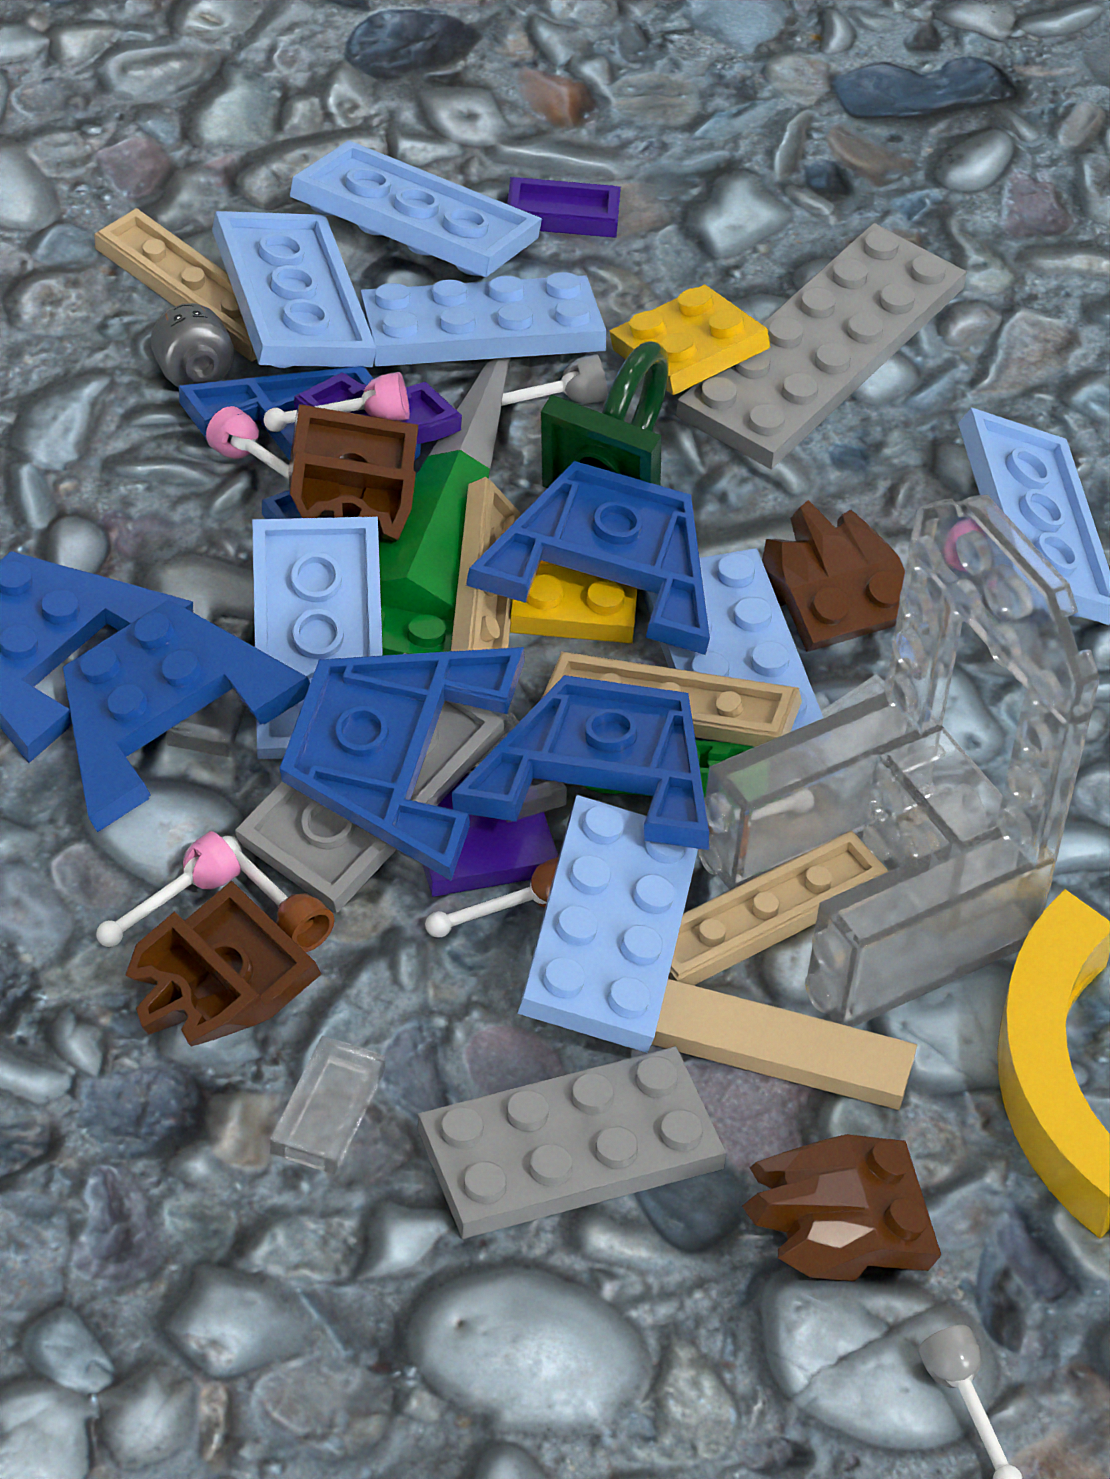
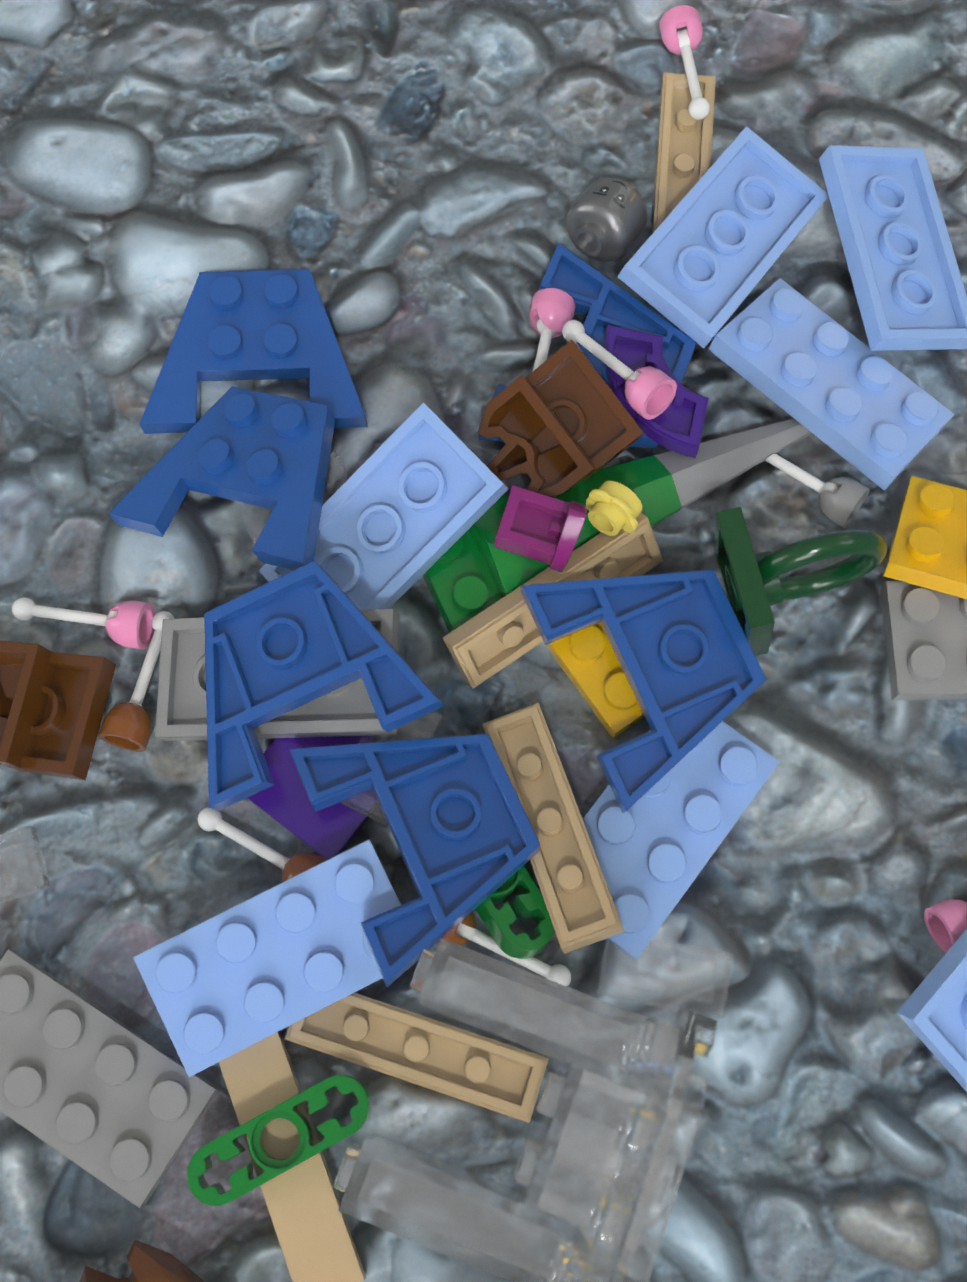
camera: 55 degrees right, 25 degrees up
reddish brown plate [762,500,922,652] -> none
none -> green beam [187,1075,371,1206]
none -> magenta tile [493,485,587,572]
none -> light yellow plate [586,481,643,536]
none -> hinge [659,5,710,120]

